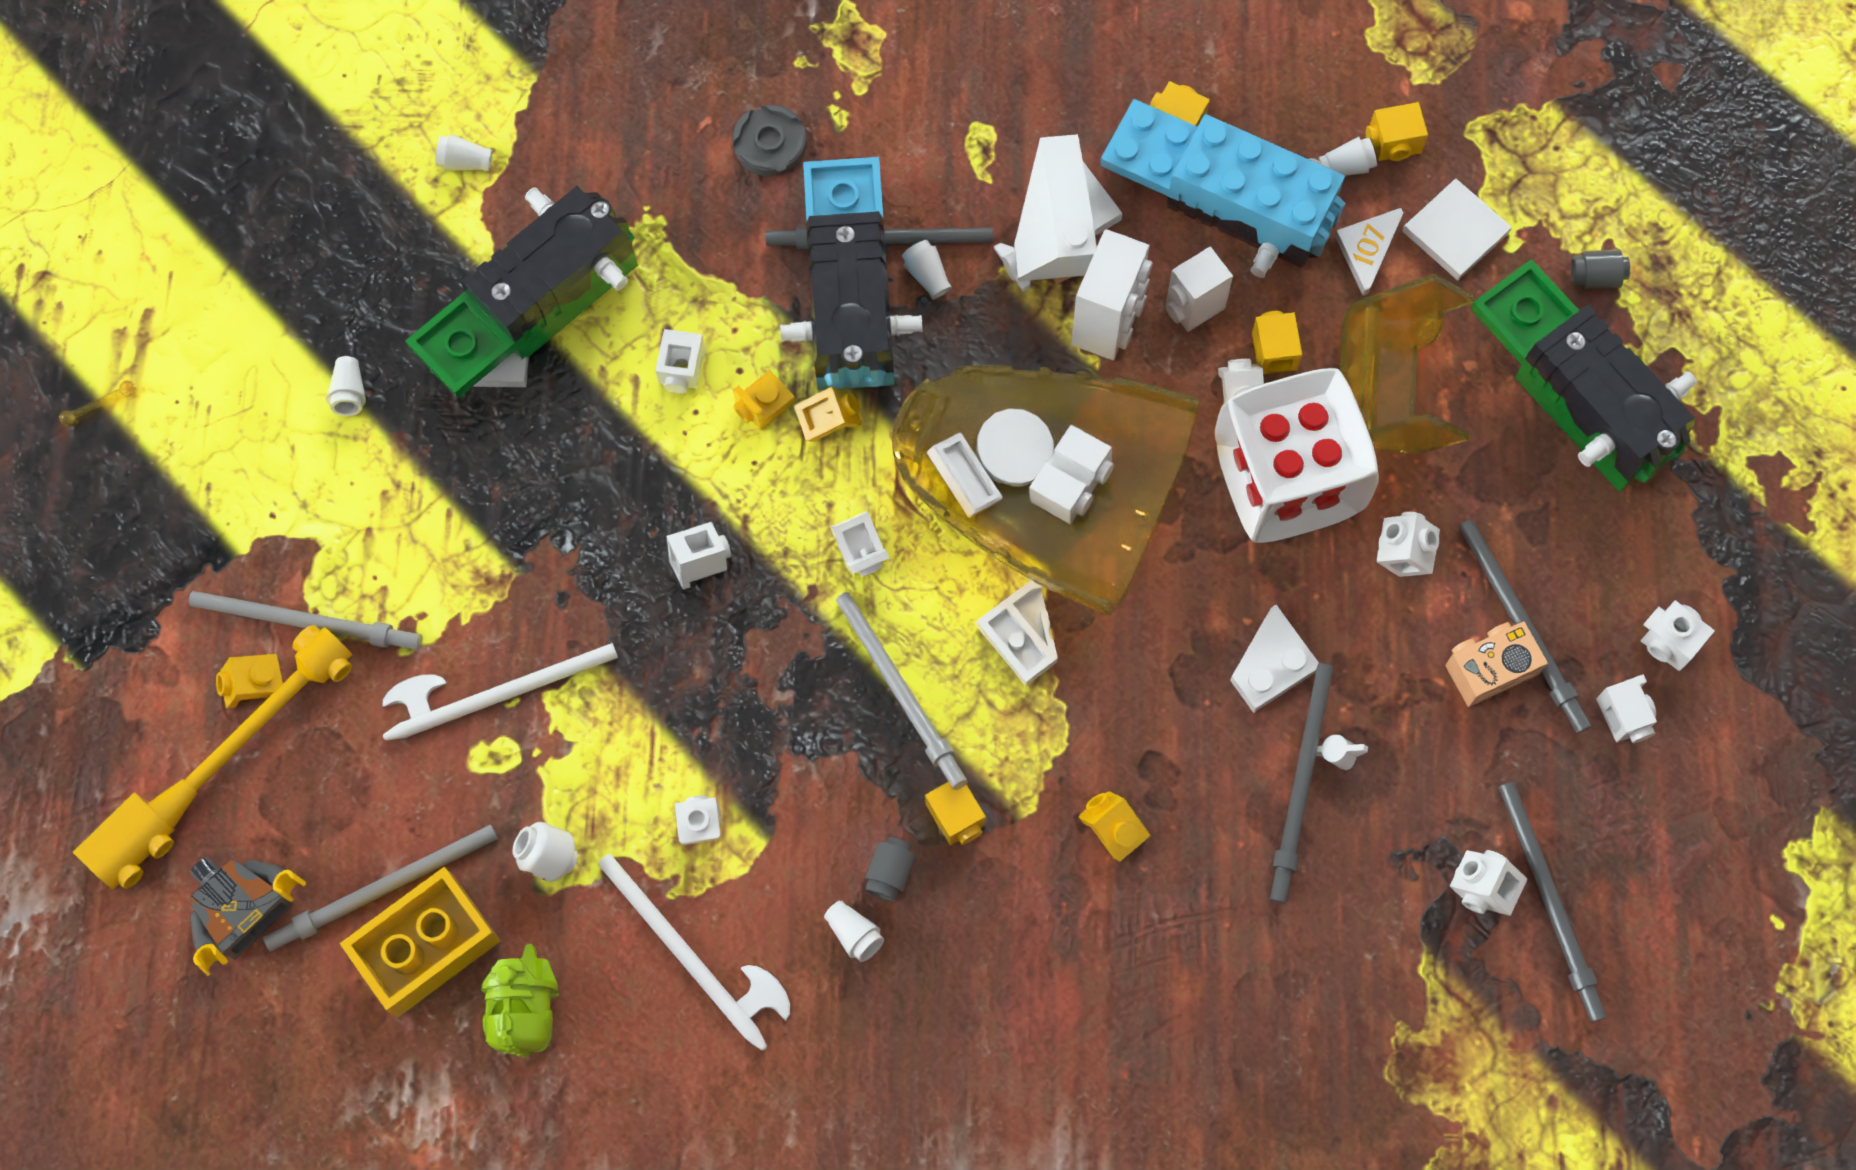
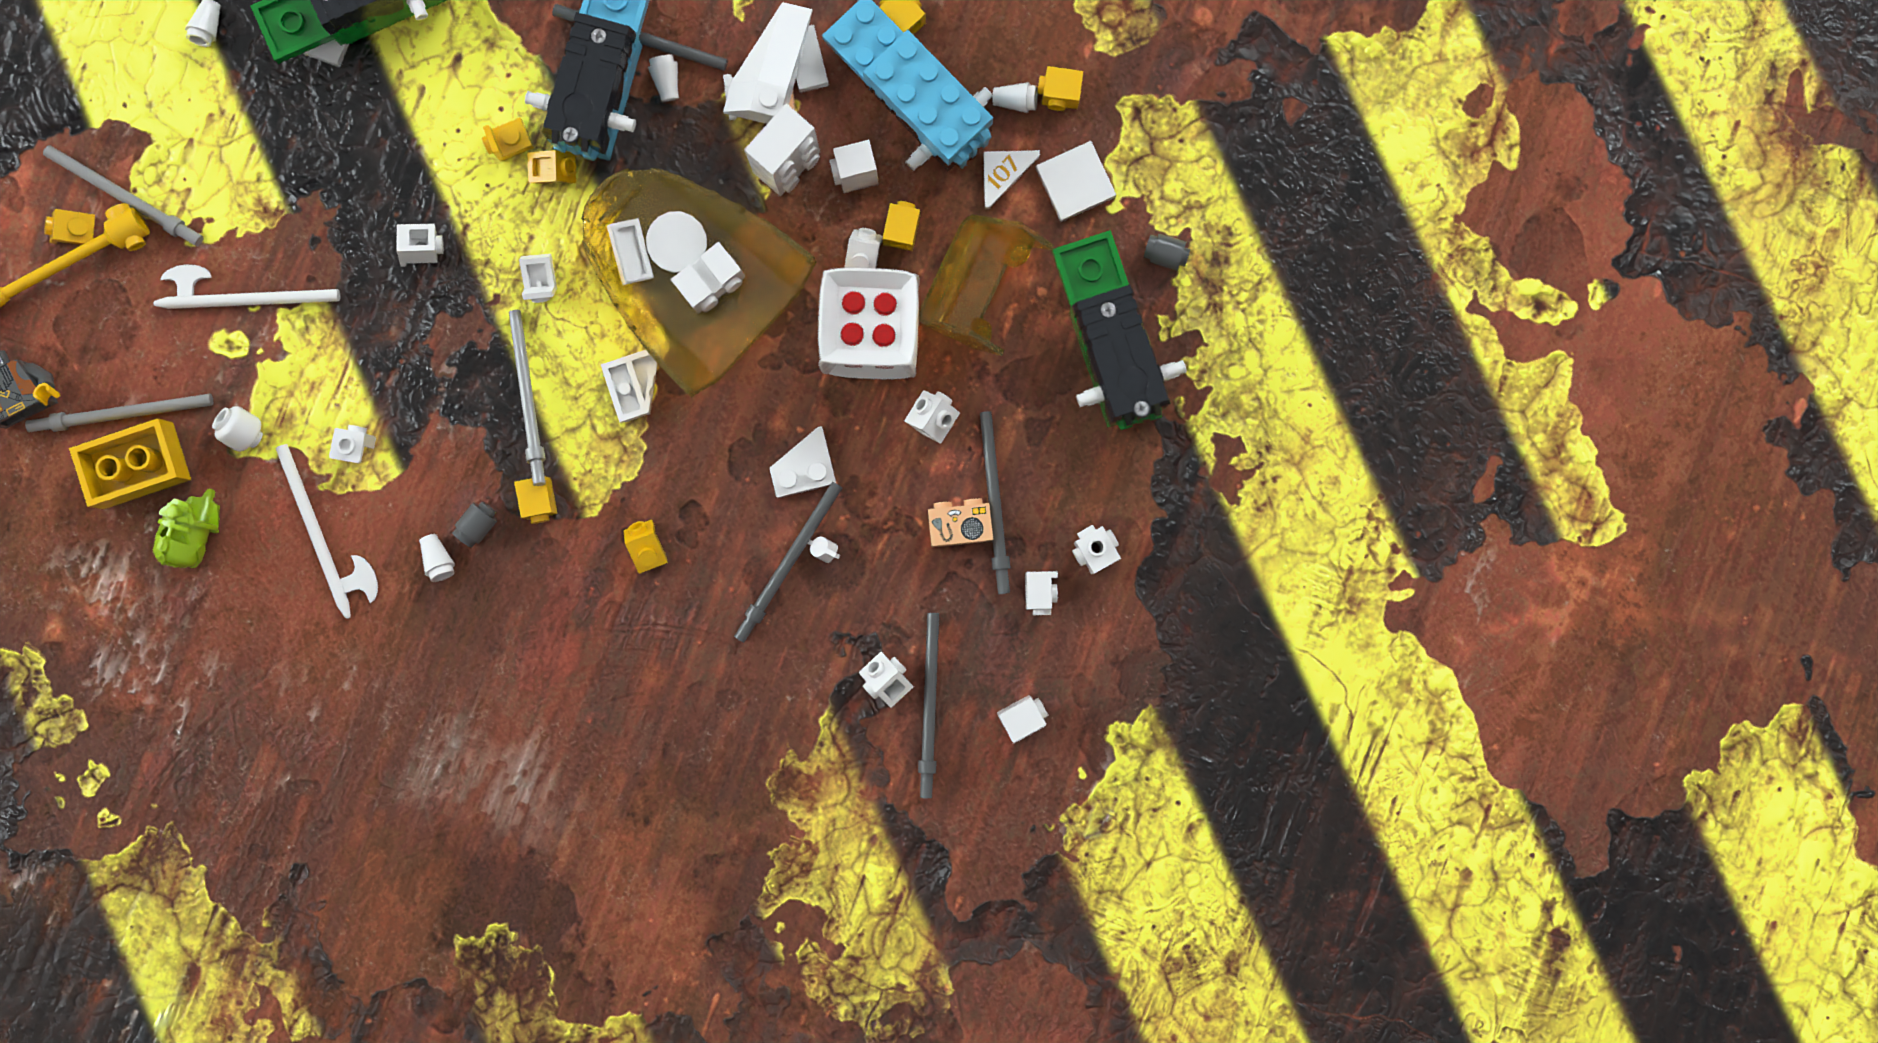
camera: 15 degrees right, 15 degrees up
white brick [655,329,706,394] -> none
none -> white brick [997,695,1048,743]

